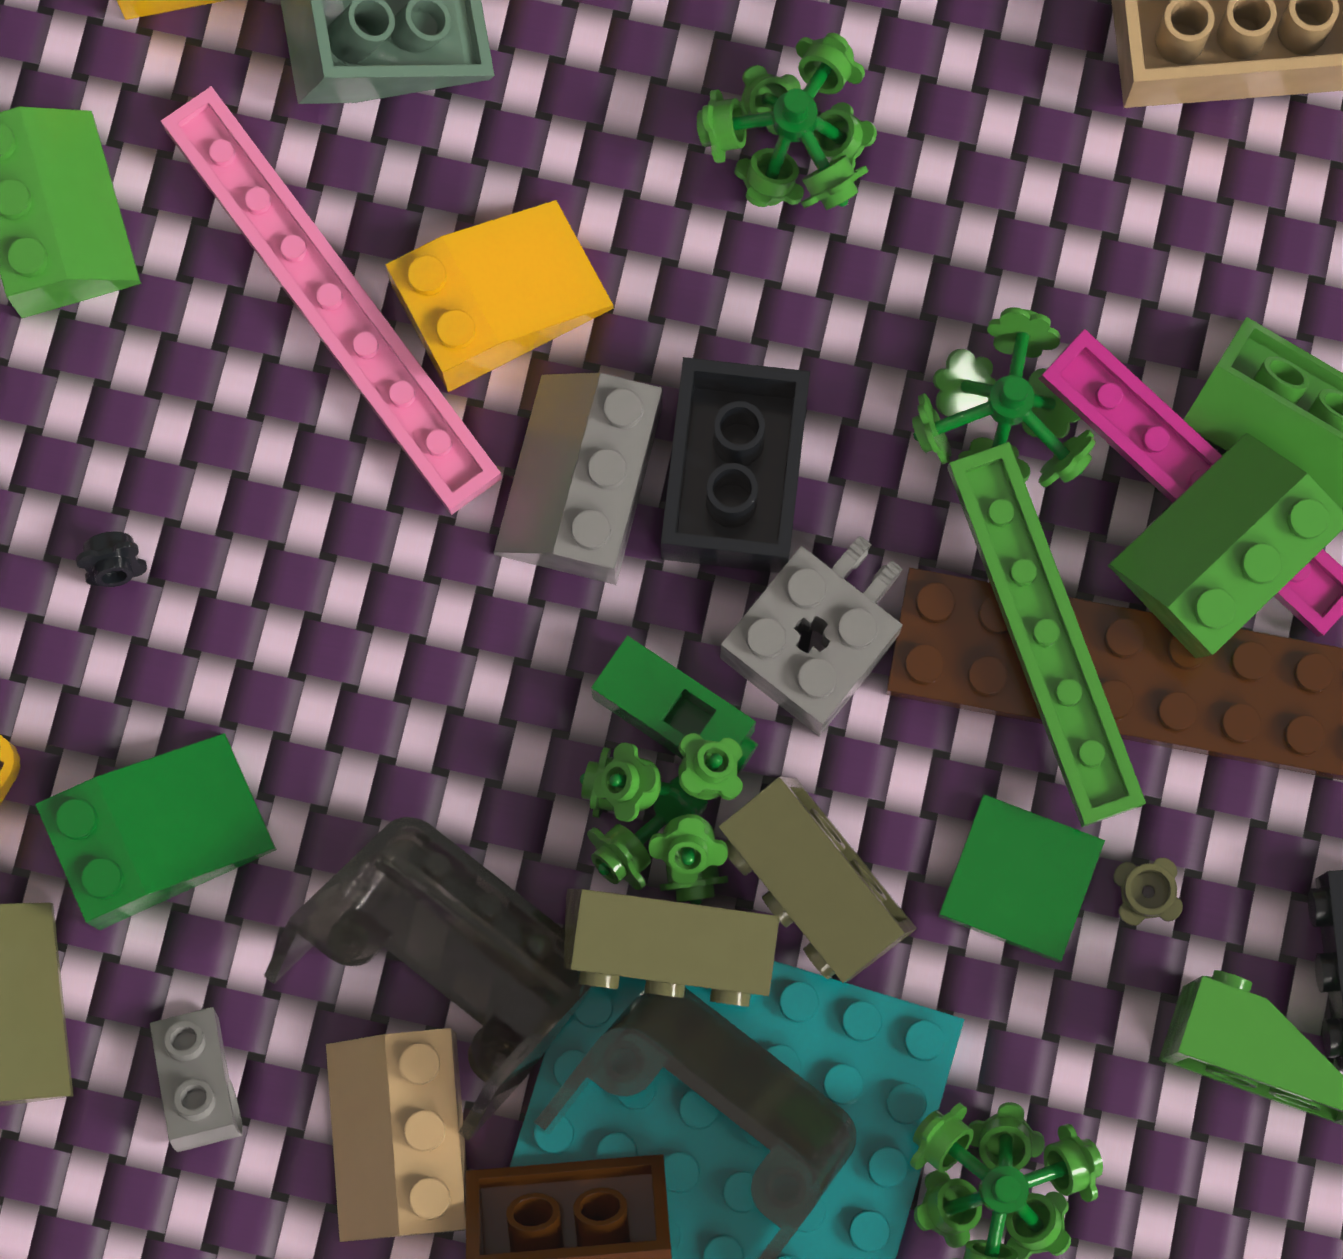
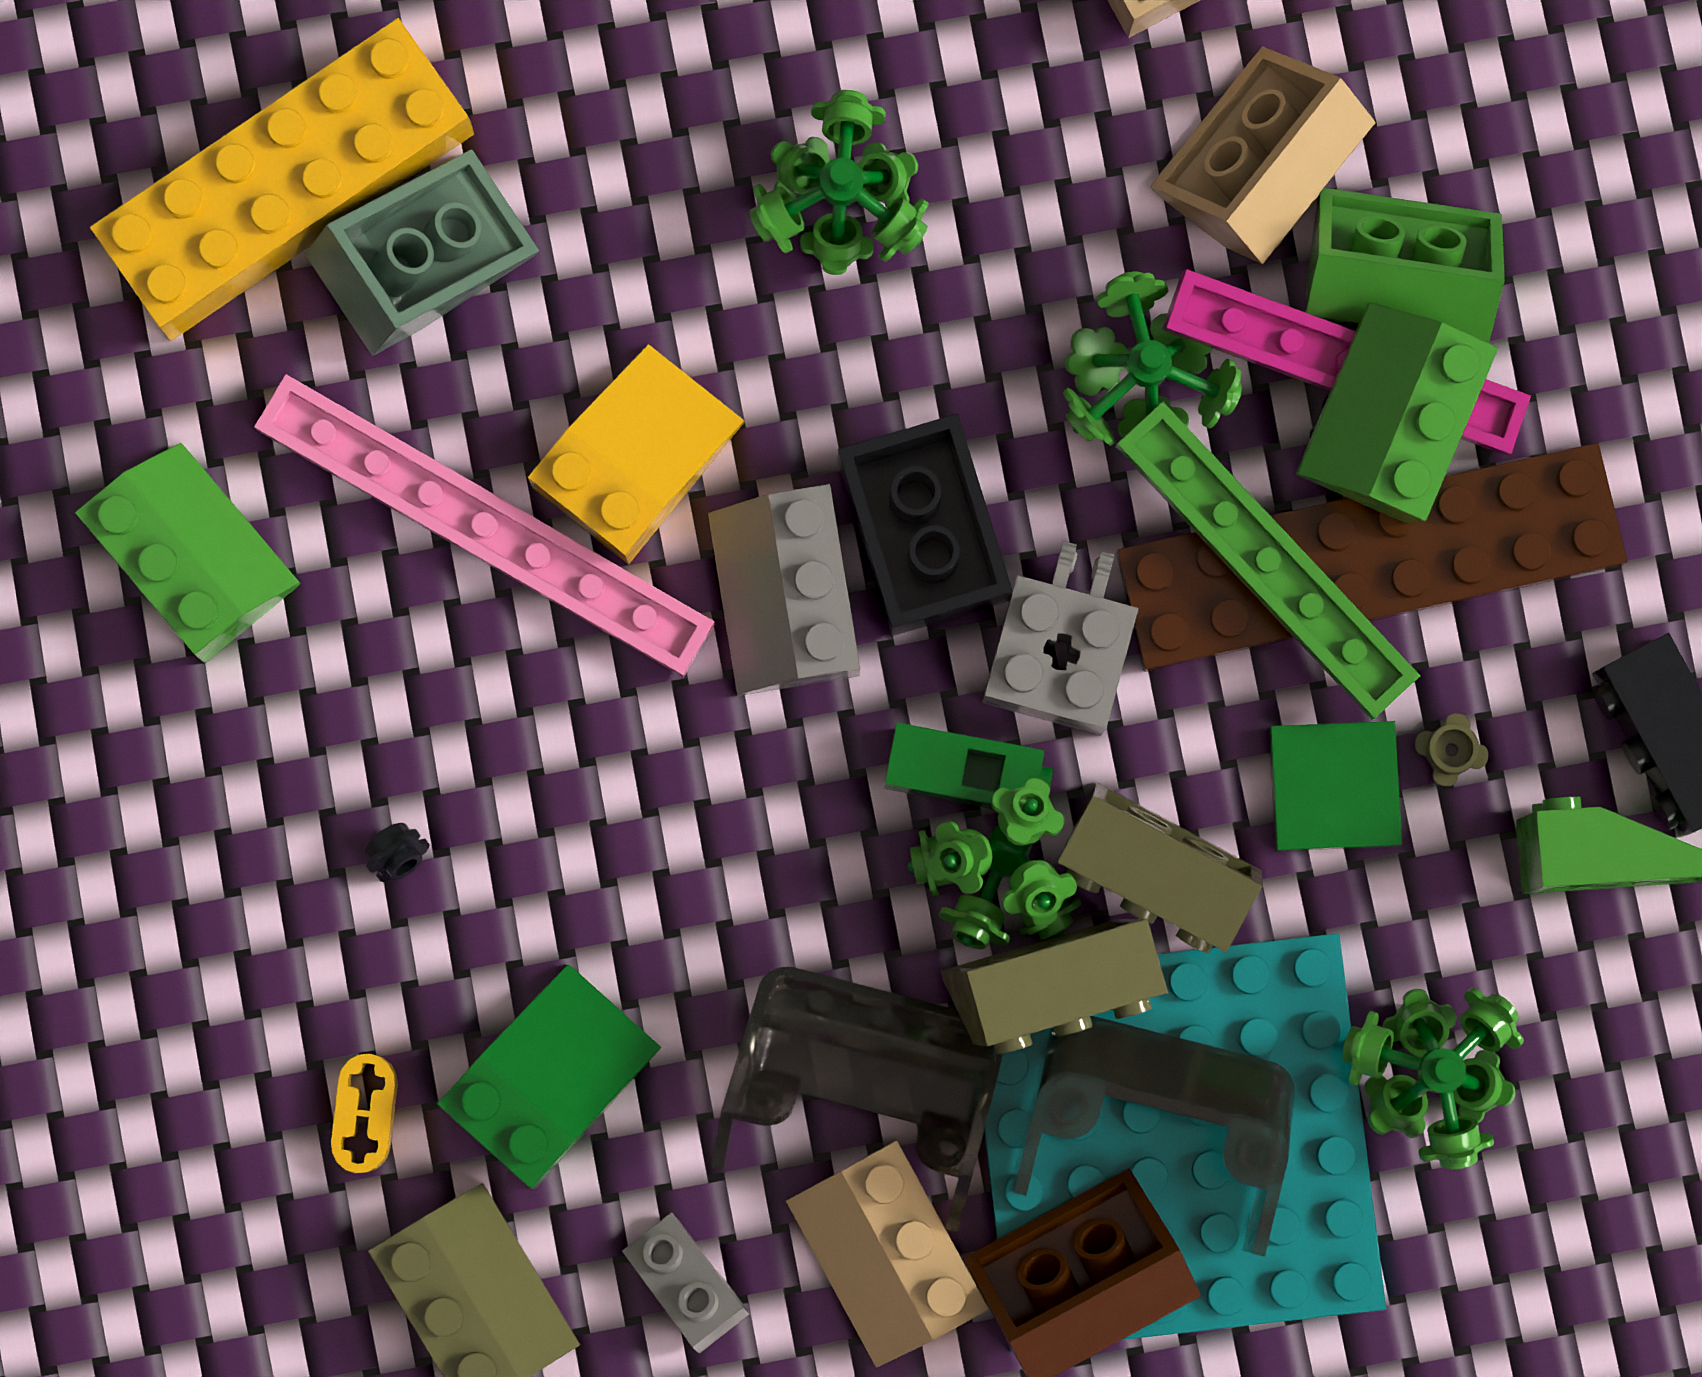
camera: 30 degrees left, 5 degrees up
none -> tan slope [1150,46,1376,264]

